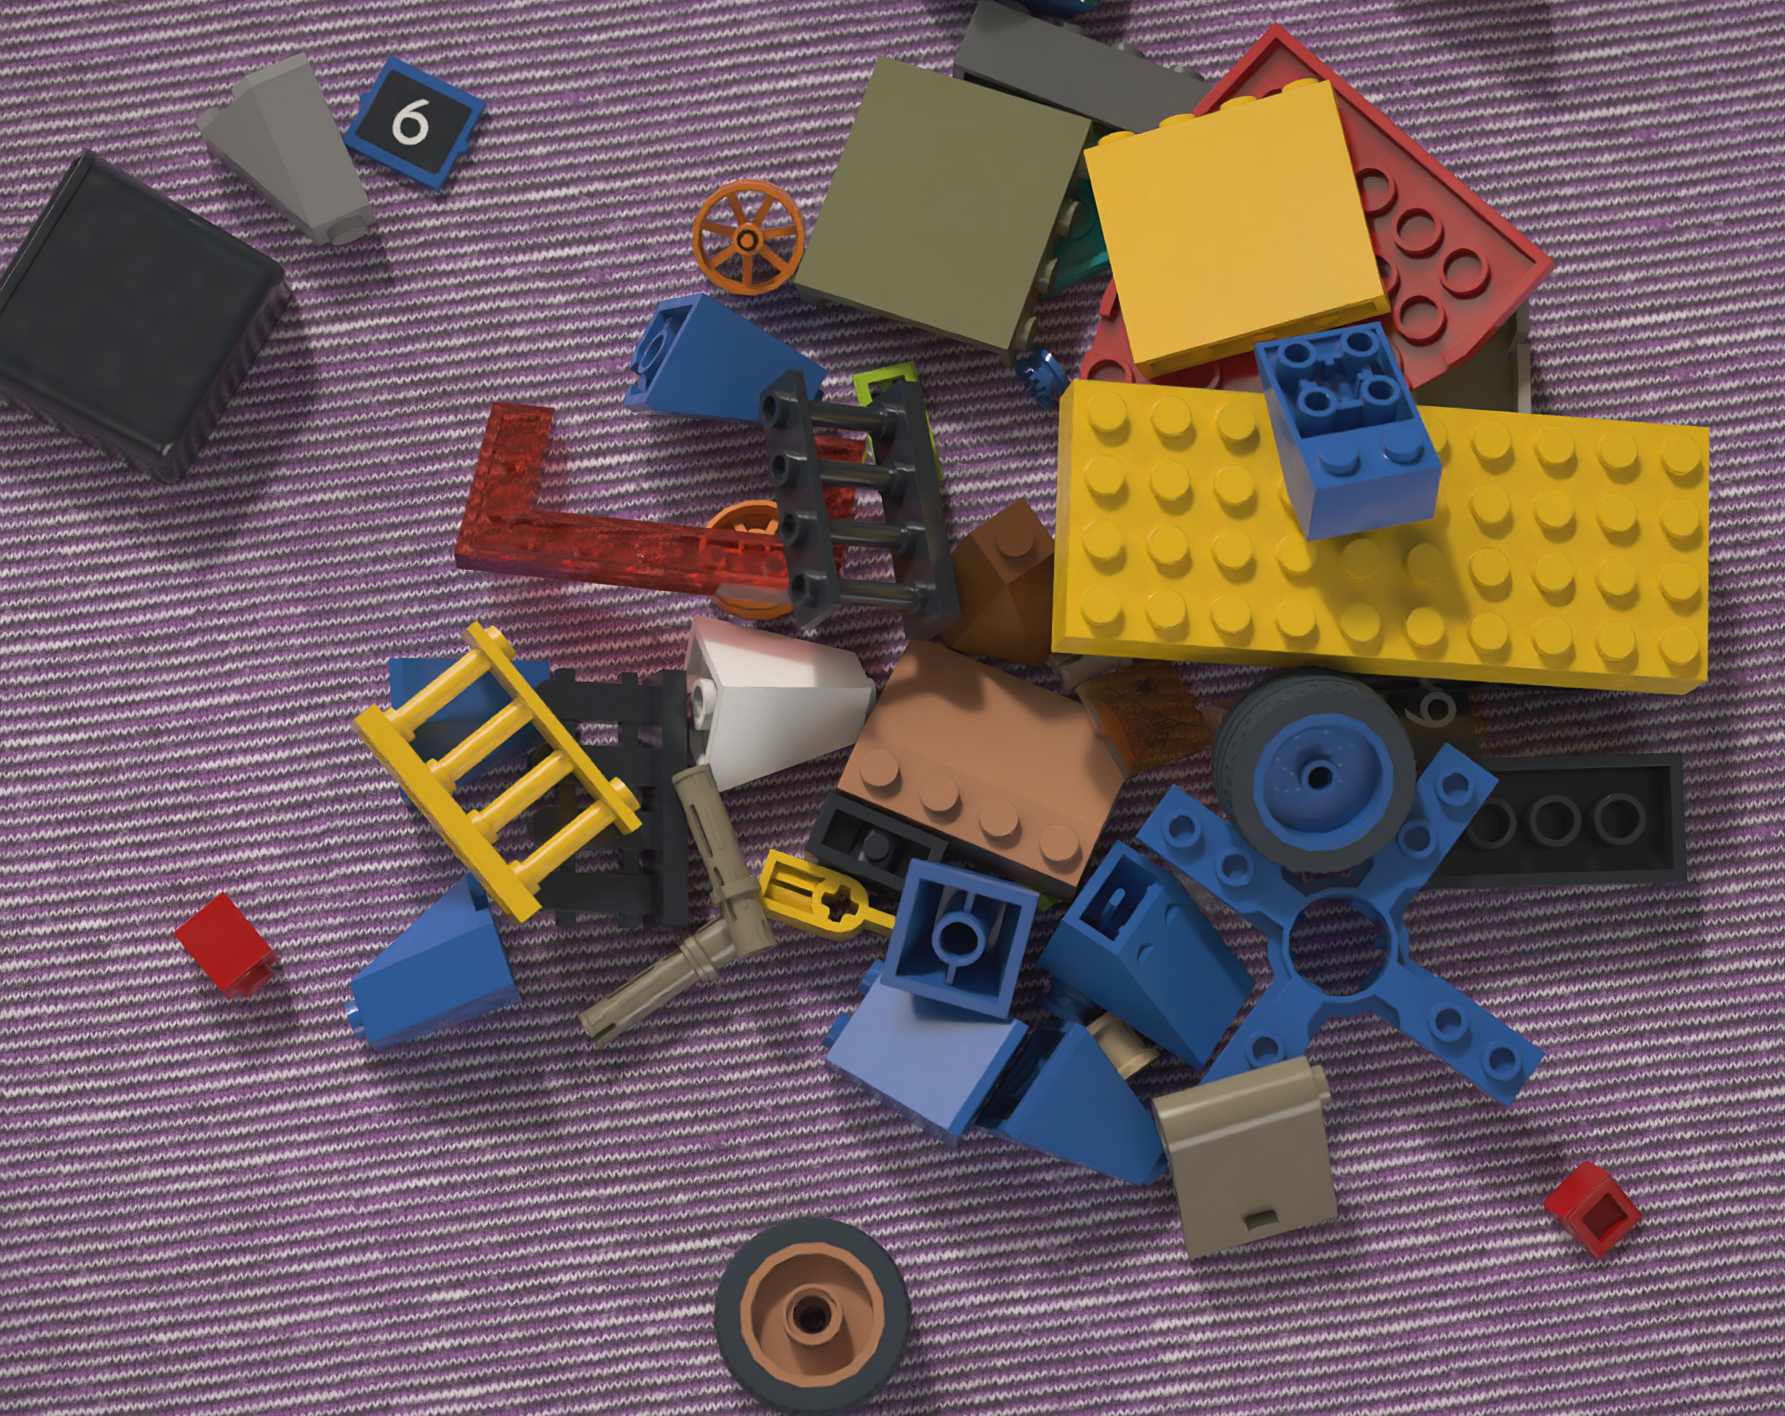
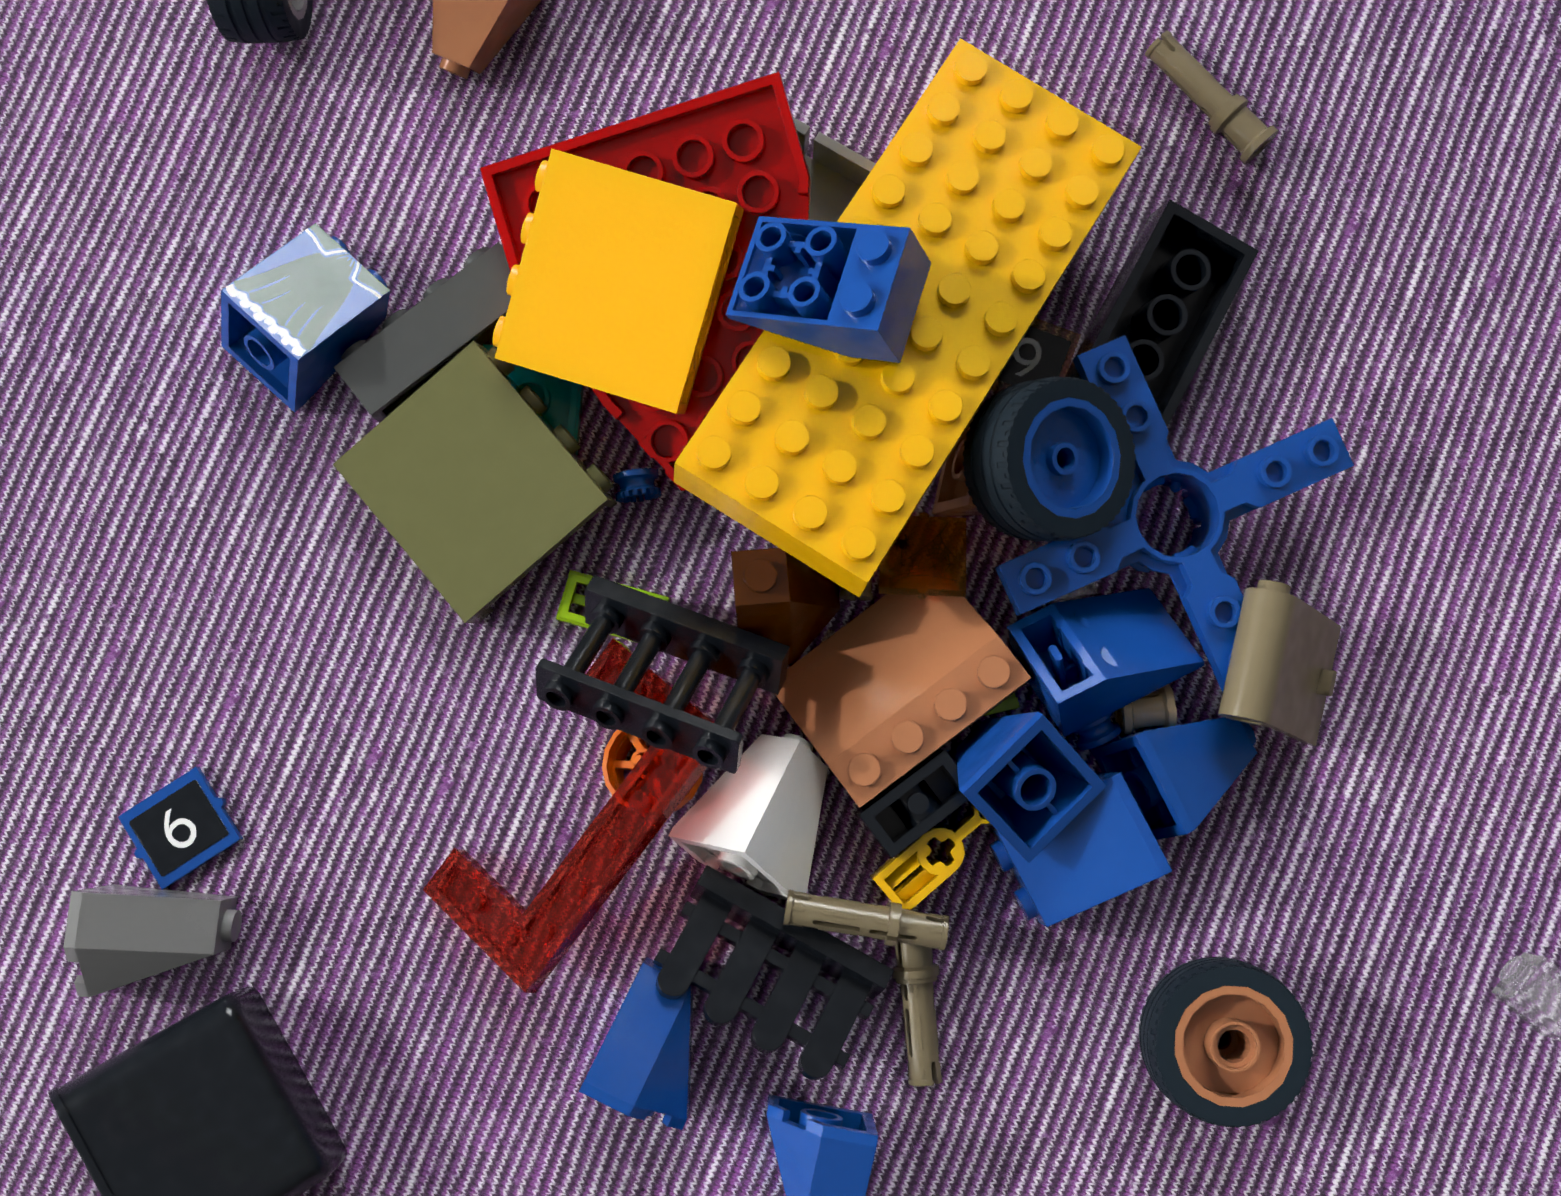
camera: 60 degrees left, 5 degrees up
yellow fence [349,620,643,926] -> none
blue slope [623,293,828,427] -> none
orange wheel [692,179,806,296] -> none
red slope [1542,1161,1643,1261] -> none

